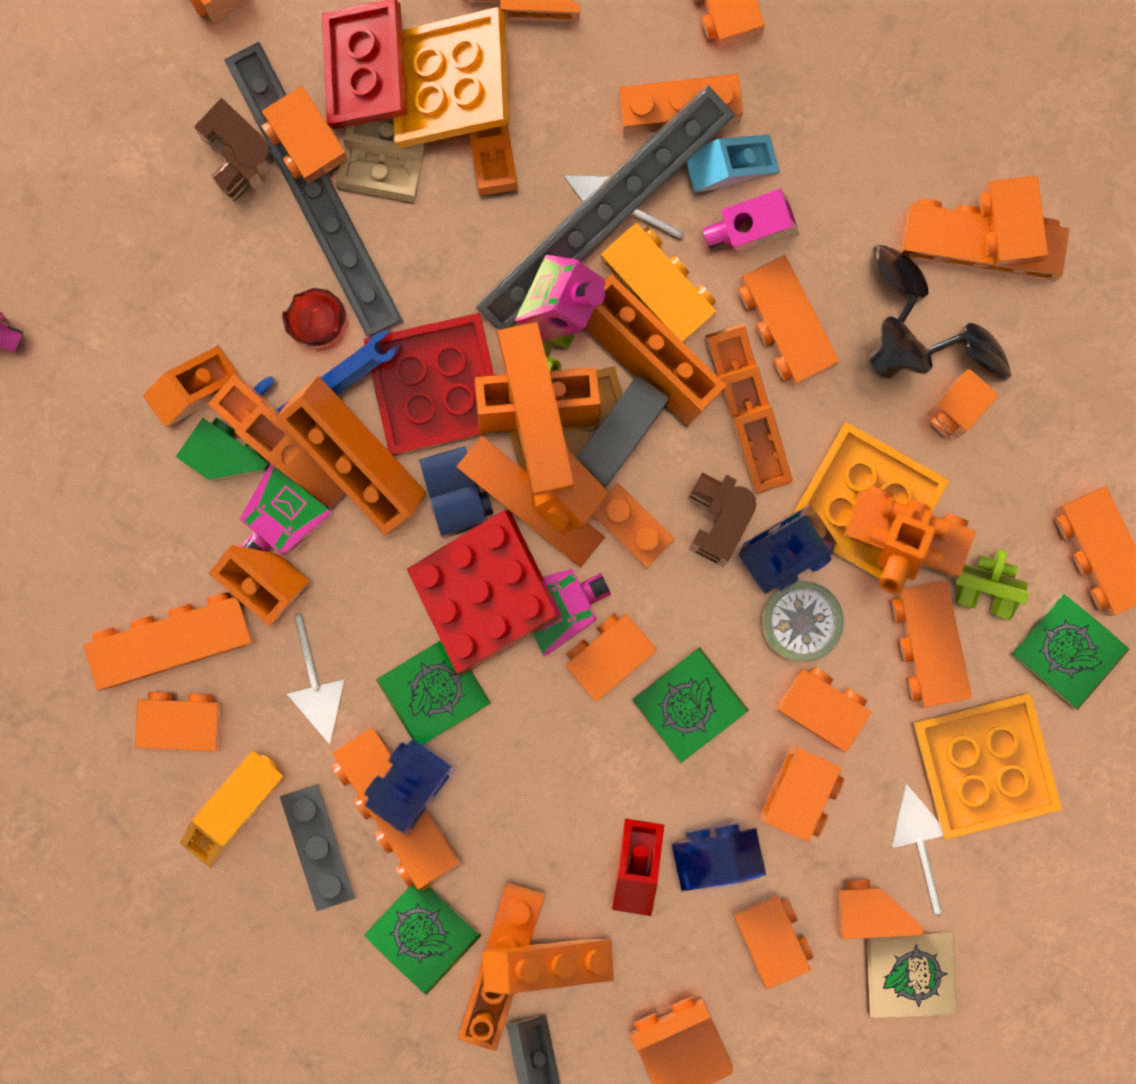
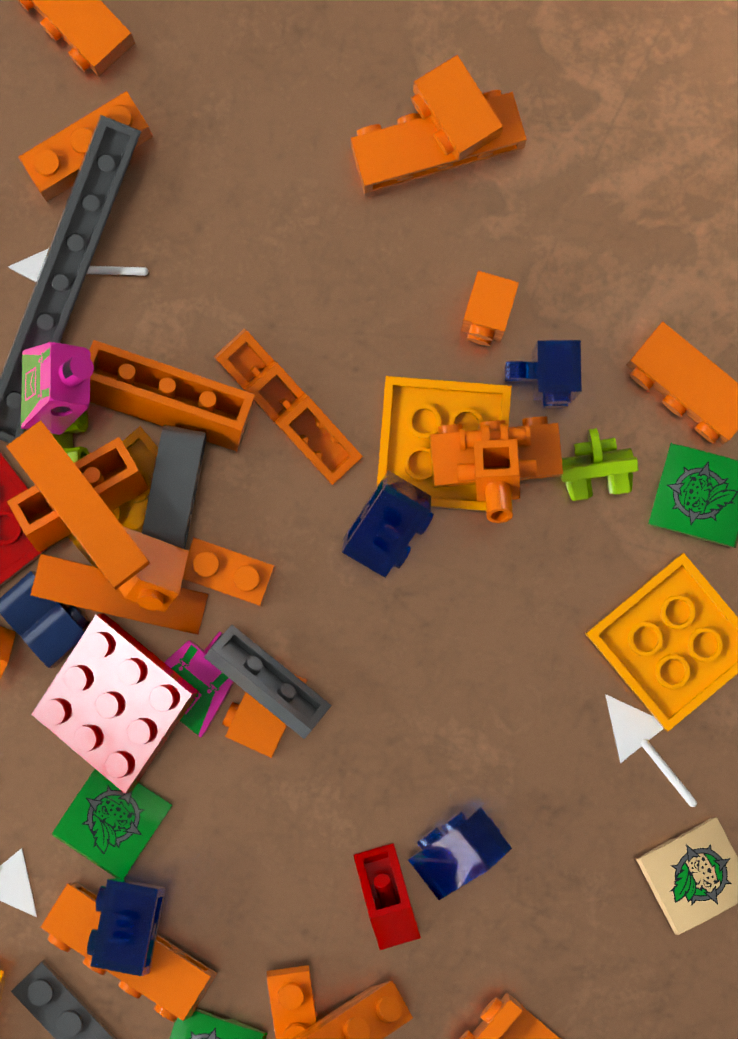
camera: 25 degrees left, 0 degrees up
light orange brick [600,223,717,343] -> none
green slope [632,647,749,763] -> none
medium azure slope [686,134,780,192] -> none
reddish brown hips [688,472,756,568] -> none
dark pink torso [703,188,800,253] -> none
orange brick [732,893,814,990] -> none
orange brick [738,255,839,387] -> none
orange brick [759,746,845,842] -> none
clear piece [762,581,844,662] -> none
orange brick [776,666,872,753] -> none
orange slope [837,879,924,939] -> none
black plant [870,245,1012,379] -> none
orange brick [891,580,972,708] -> none
none -> dark grey plate [204,625,332,739]
none -> clear blue brick [504,340,582,408]

